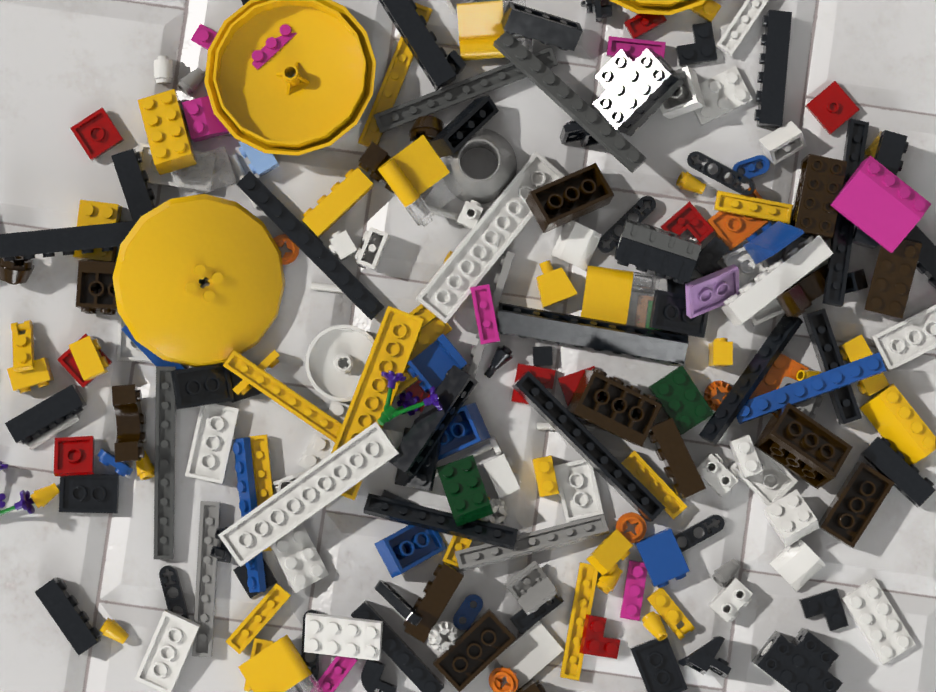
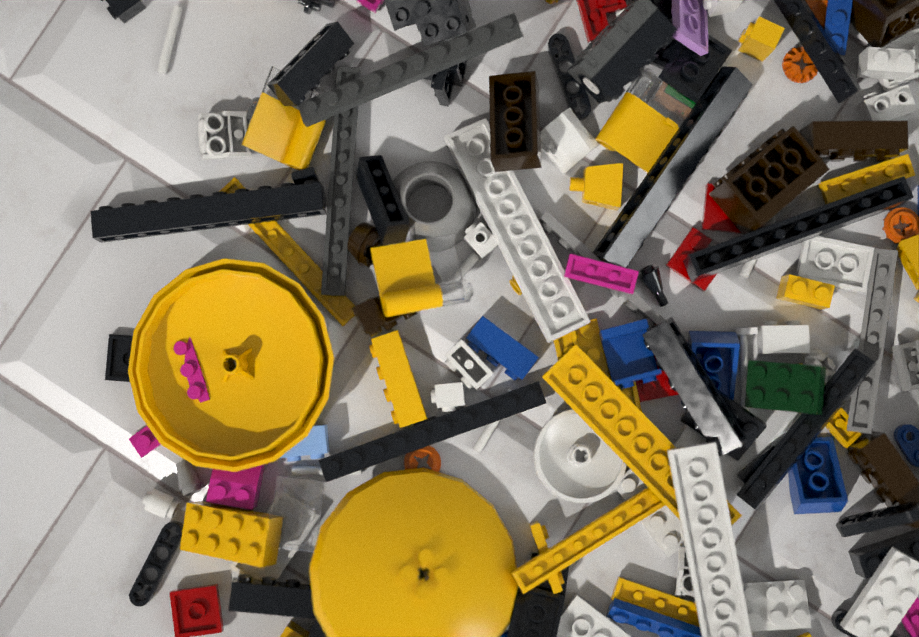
camera: 60 degrees left, 0 degrees up
dark purple plant [377,371,443,426] -> none
black tile [532,346,553,366] -> none
dark green brick [648,366,714,435] -> none
none -> black beam [129,521,183,607]
none -> blue brick [466,316,539,381]

